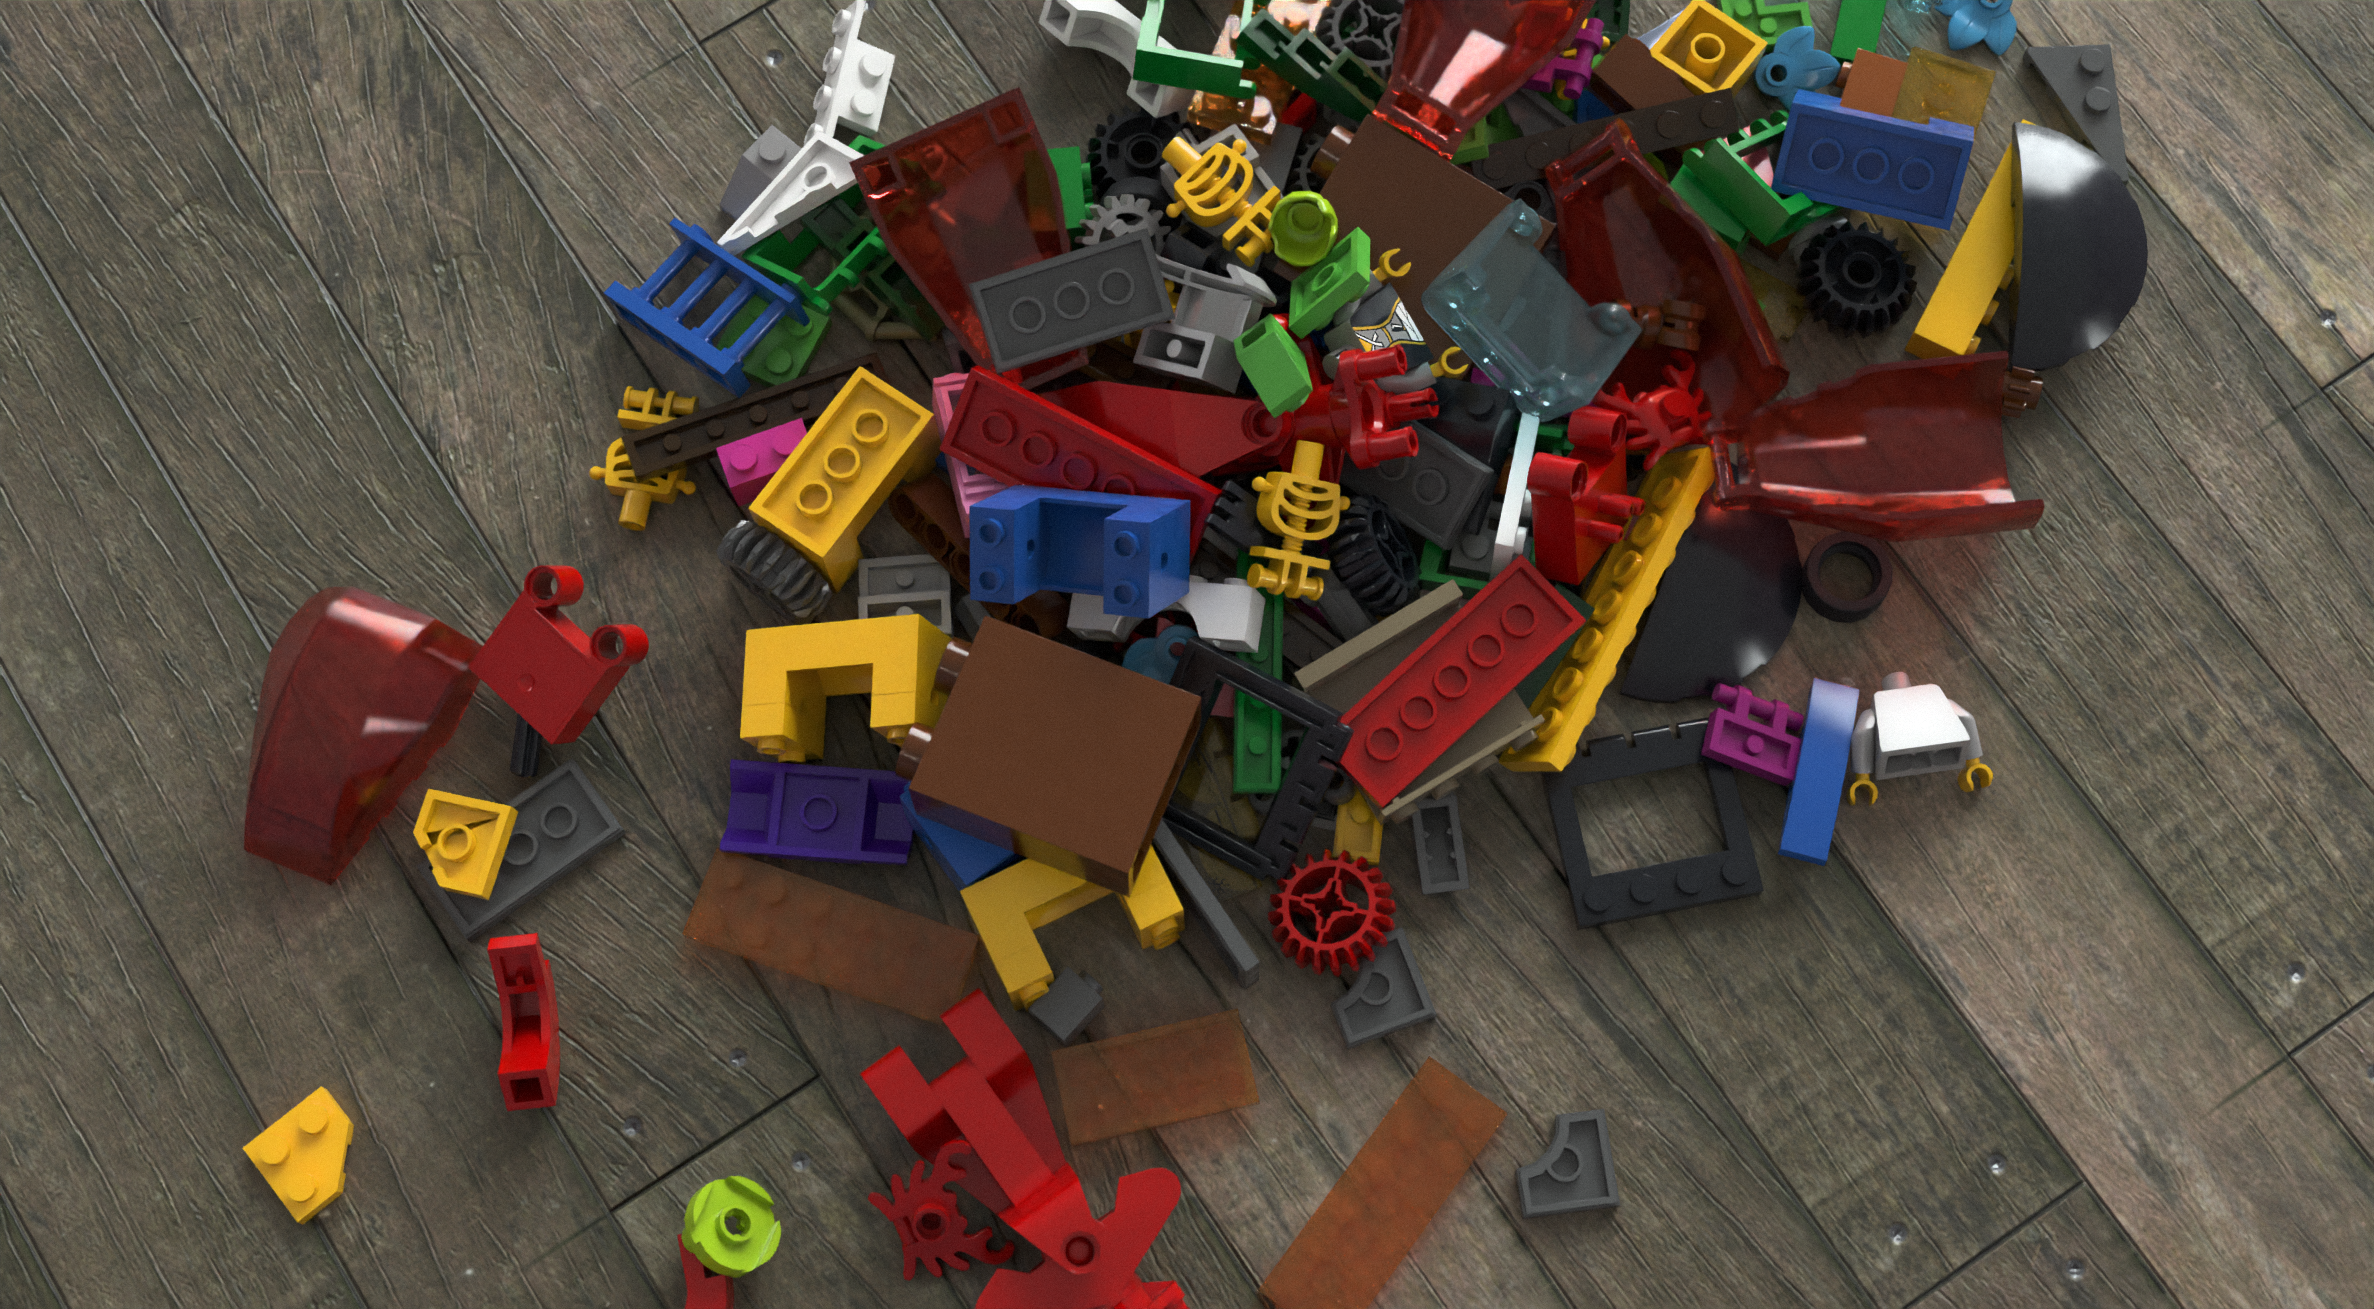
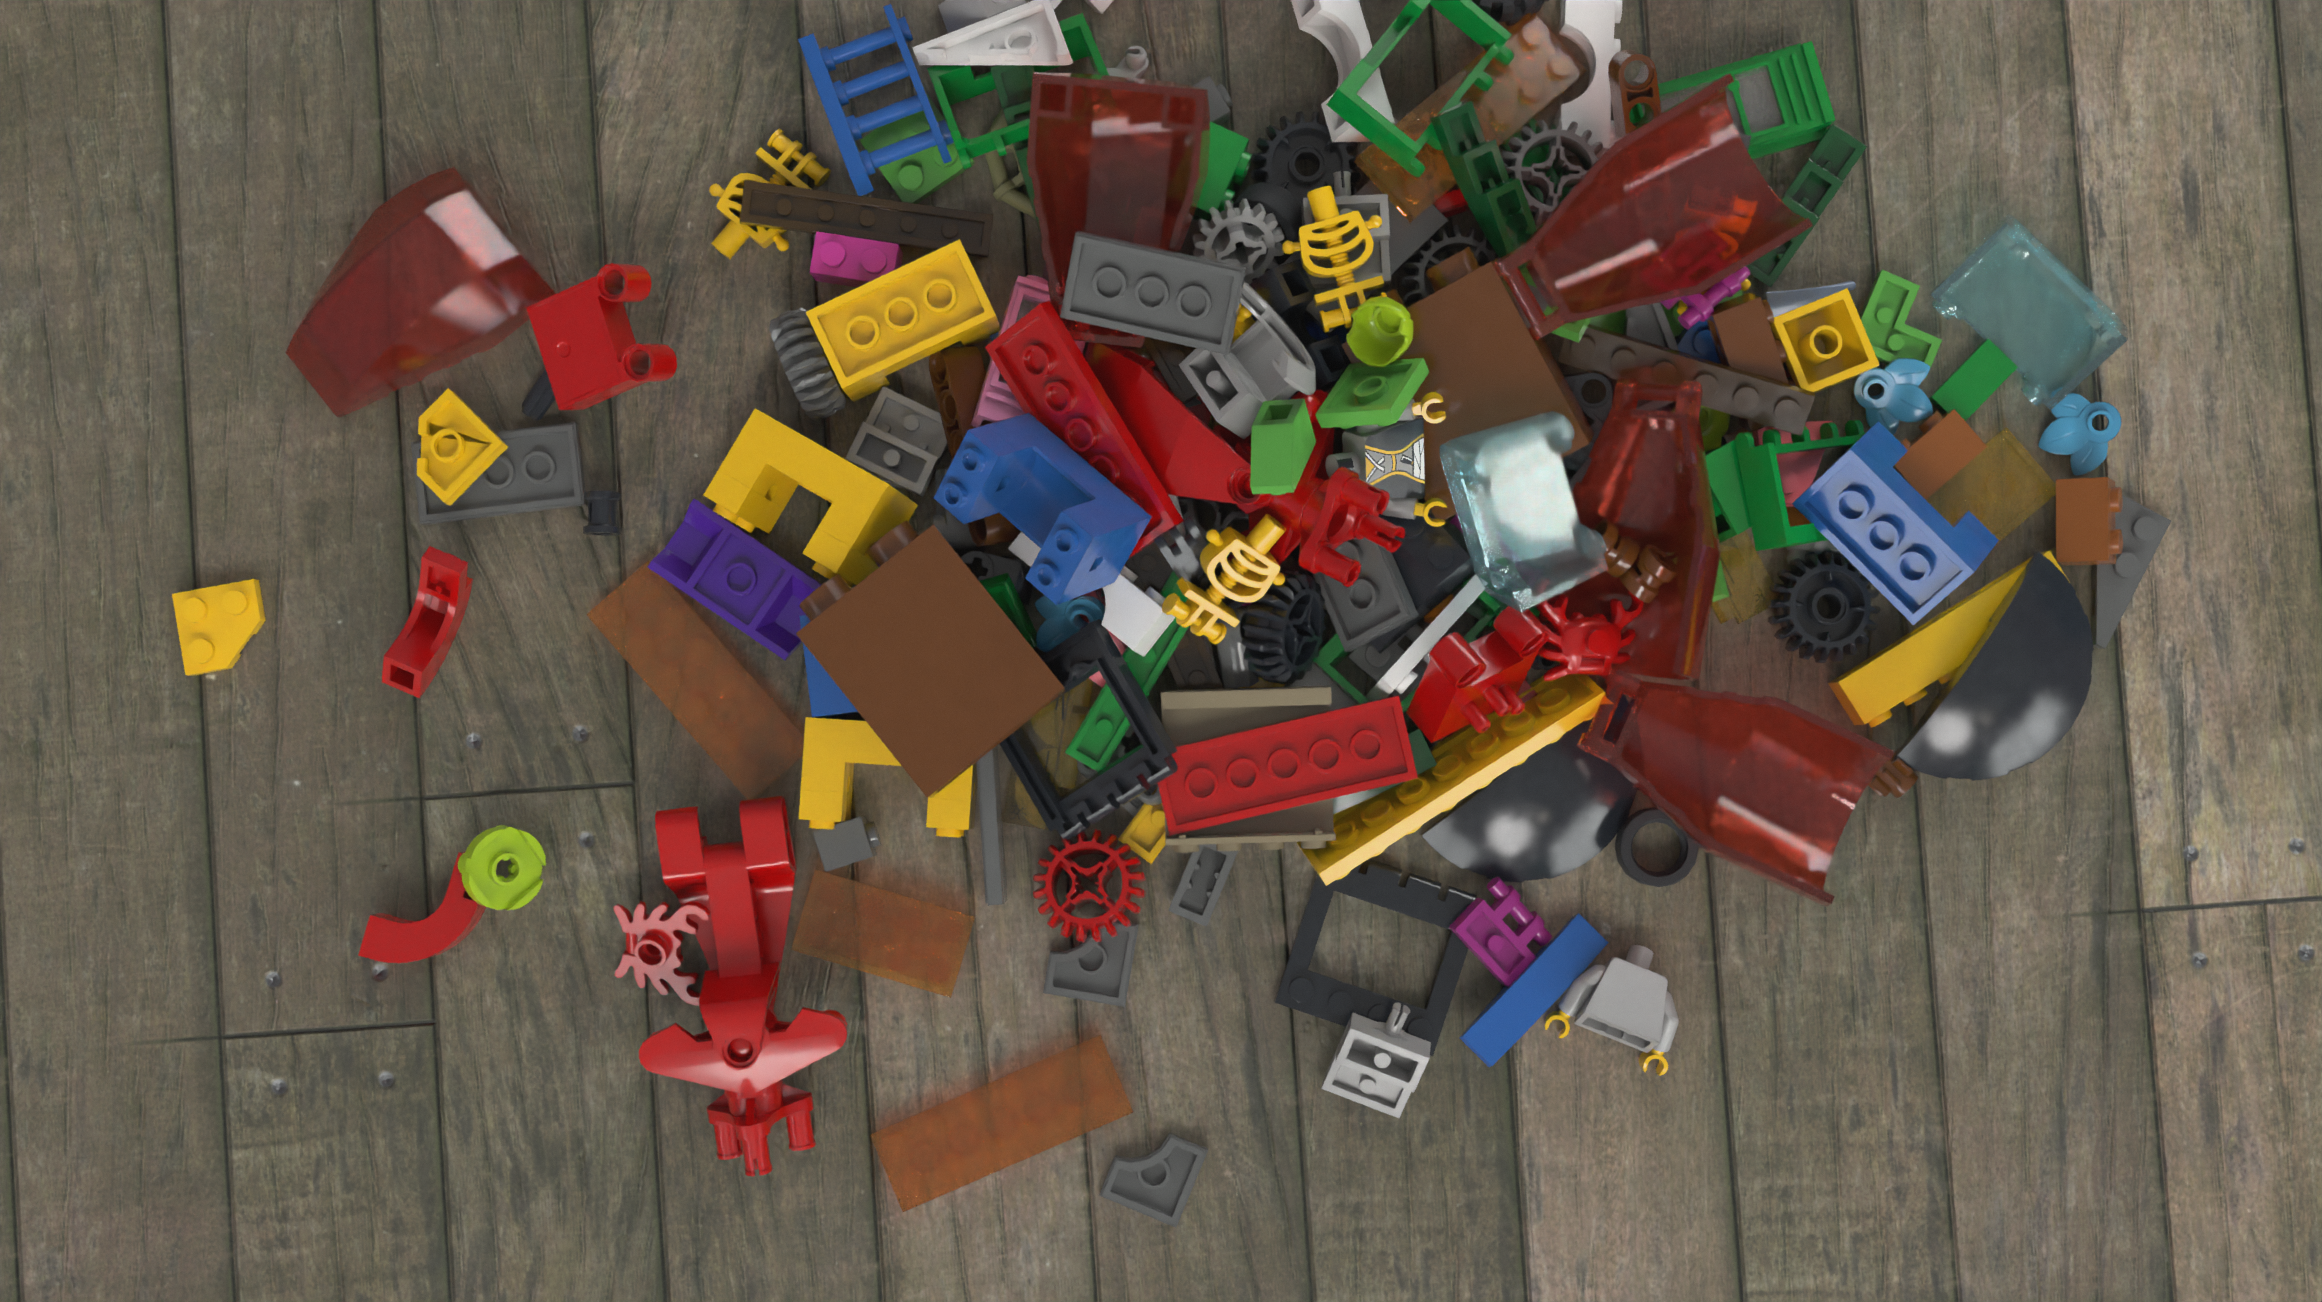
camera: 25 degrees right, 15 degrees up
none -> black bush [583,491,622,536]
none -> light grey plate [1321,1003,1431,1118]
none -> dark orange brick [2056,477,2123,566]

